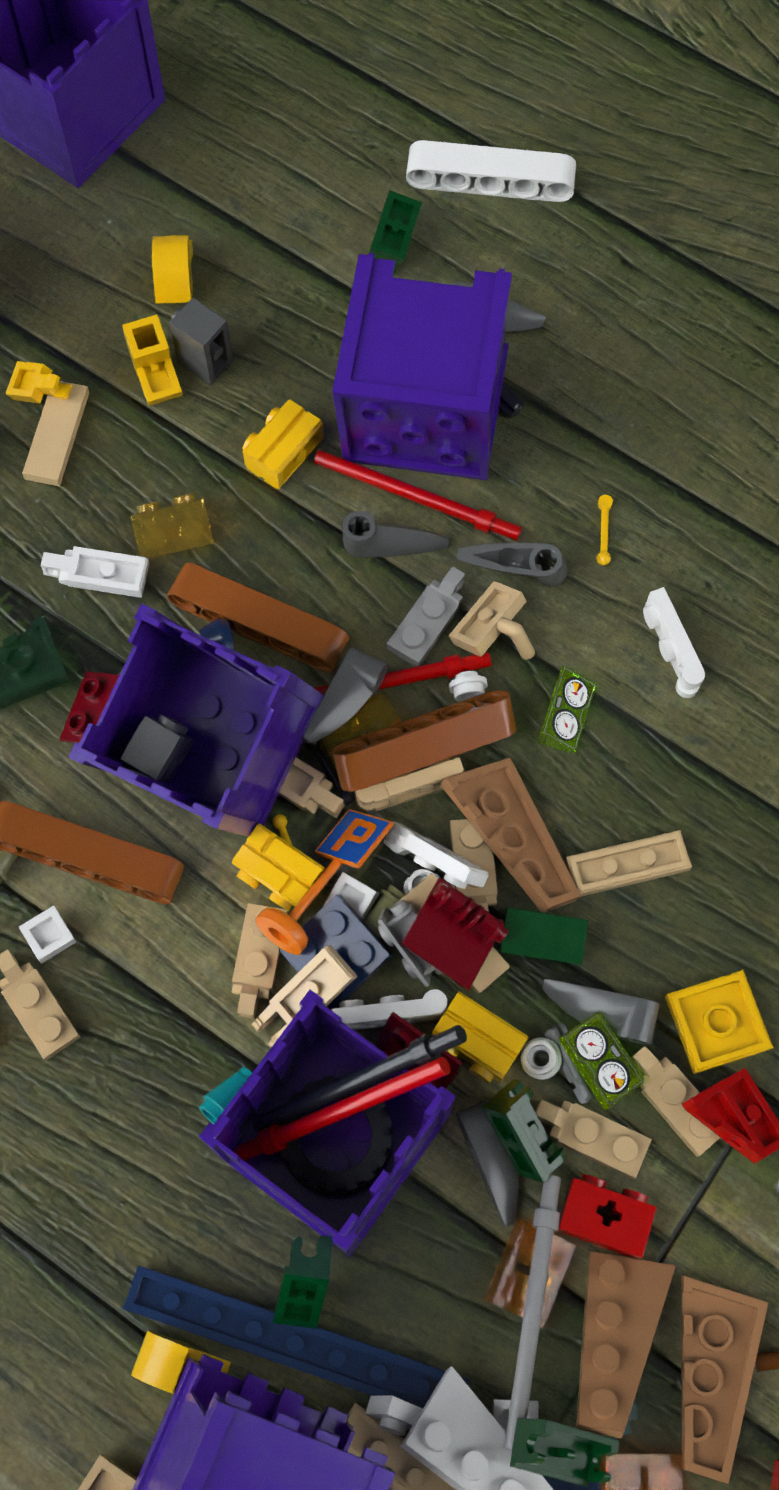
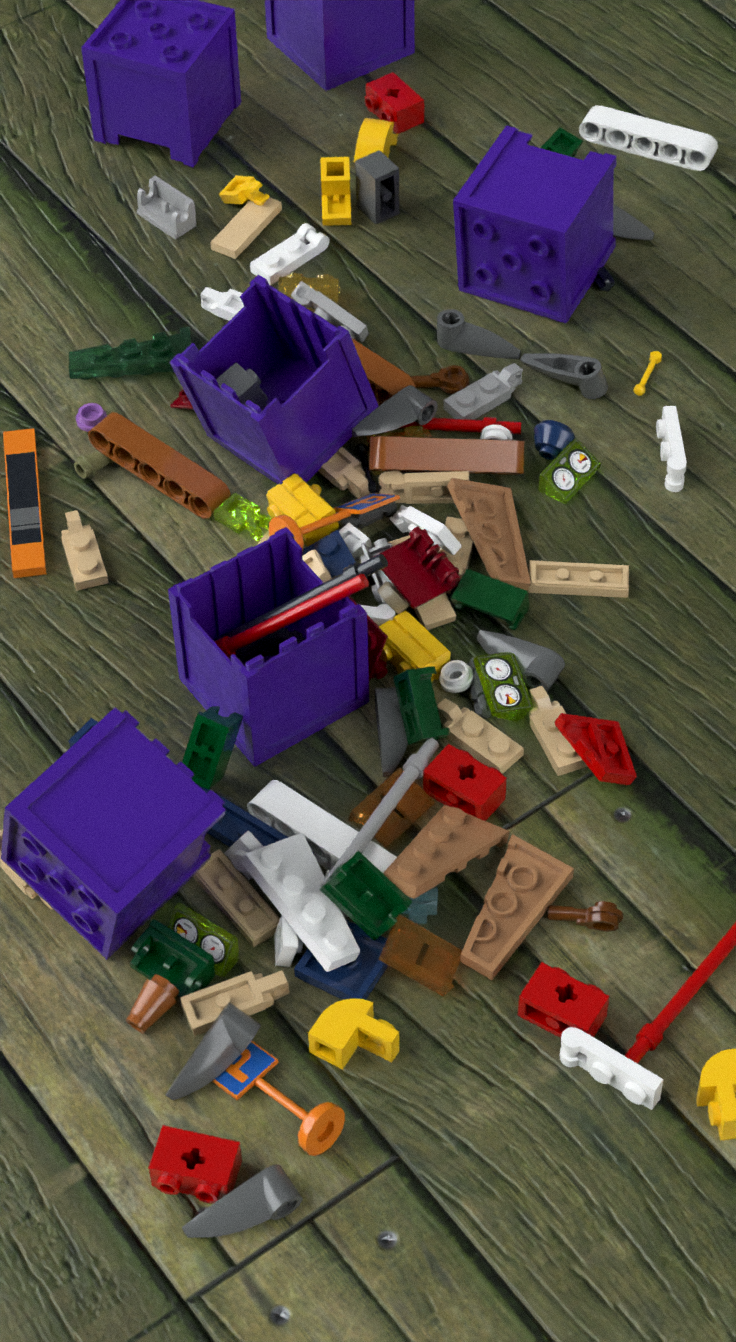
camera: 20 degrees right, 20 degrees down
white plate [19,906,76,964] -> none
yellow brick [243,399,324,489] -> none
red bar [314,450,522,541] -> none
tan plate [449,581,535,660] -> none
yellow tile [665,970,773,1074] -> none
none -> clear neon green plate [214,492,272,541]
none -> white beam [247,780,397,873]
none -> white plate [250,223,330,285]
none -> light grey hinge [291,281,369,343]
none -> red brick [364,72,424,134]
none -> dark tan tile [377,581,409,614]
none -> reddish brown plate [410,365,470,394]
none -> dark blue cone [534,420,576,461]

